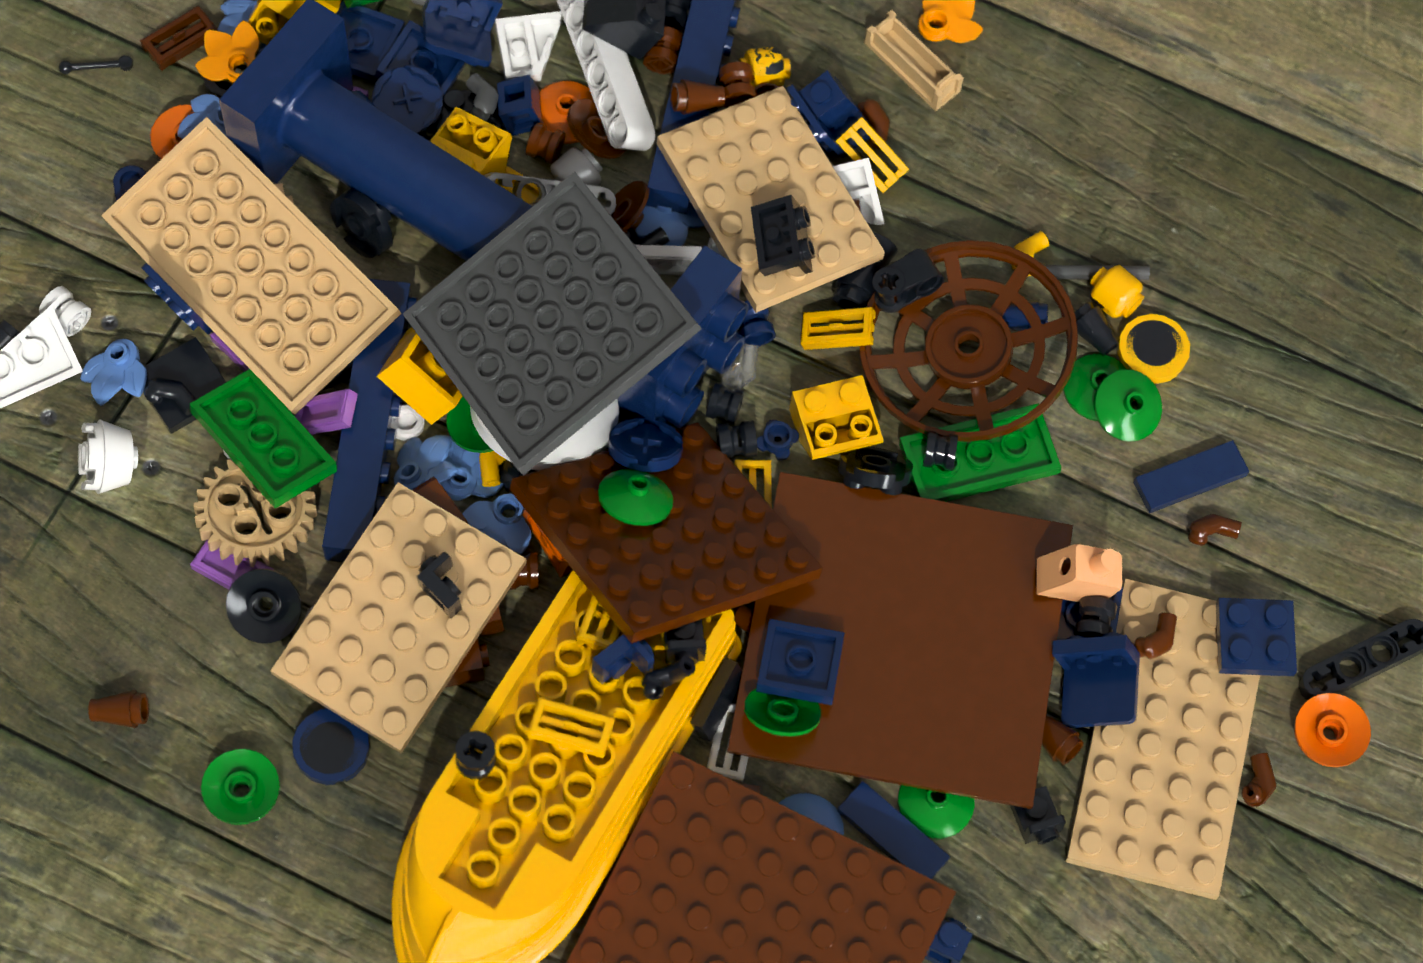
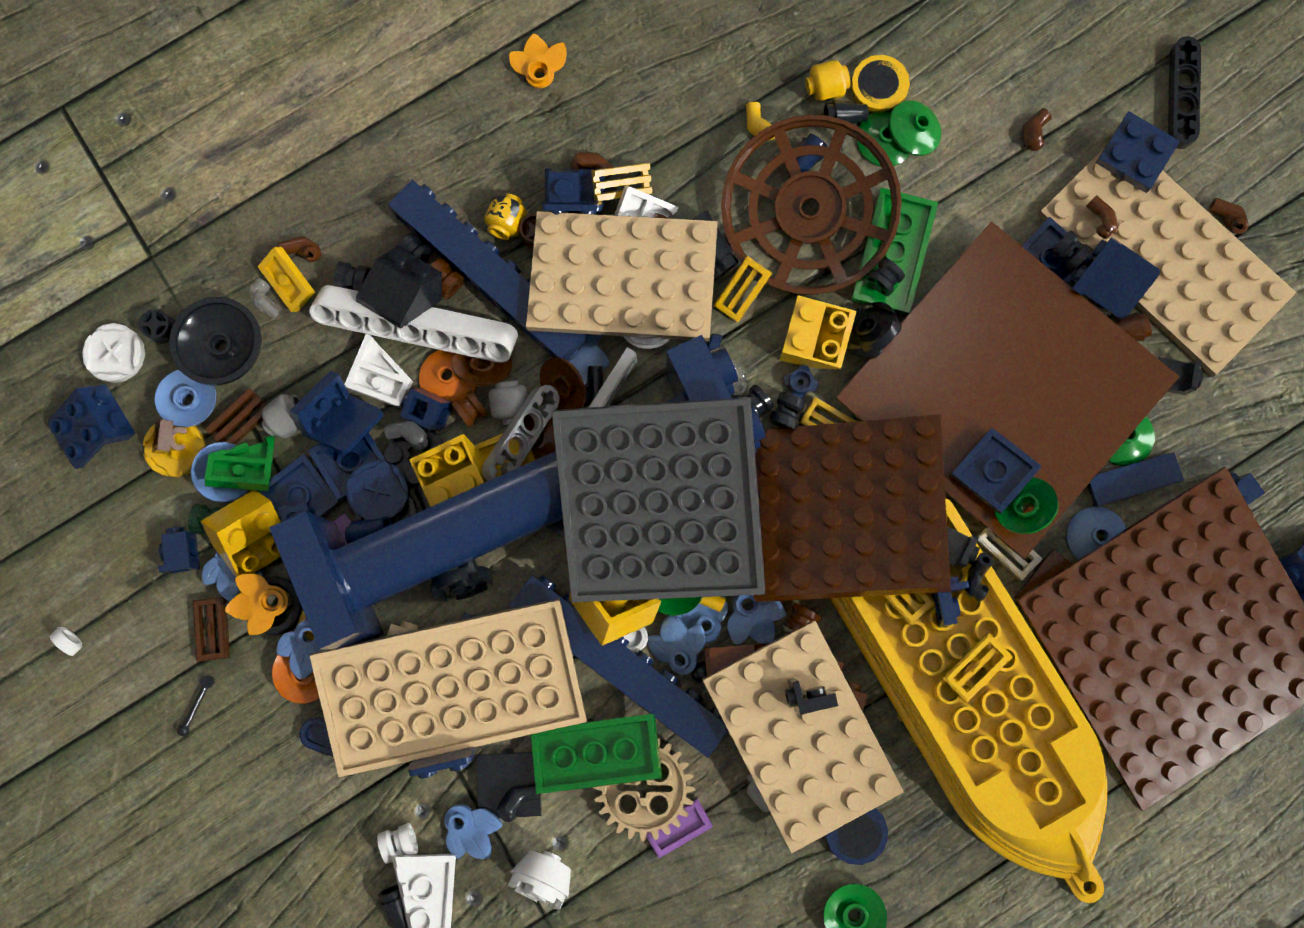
camera: 50 degrees left, 15 degrees up
black dish [226,569,302,643] -> none
medium lavender tile [293,389,358,435] -> none
black wheel [455,731,495,779] -> none
green dish [598,469,673,526] -> none
dark blue tile [608,418,683,472] -> none
reddish brown cone [670,79,725,115] -> none
black tile [690,657,742,742] -> none
reddish brown wheel [719,62,757,108] -> none
black bracket [751,195,815,276] -> none
tan container [864,10,964,111] -> none
black piece [872,249,944,313] -> none
light nougat torso [1037,544,1122,602] -> none
dark grey bar [1044,265,1150,280] -> none
dark blue tile [1133,440,1249,514] -> none
orange dish [1294,693,1371,767] -> none

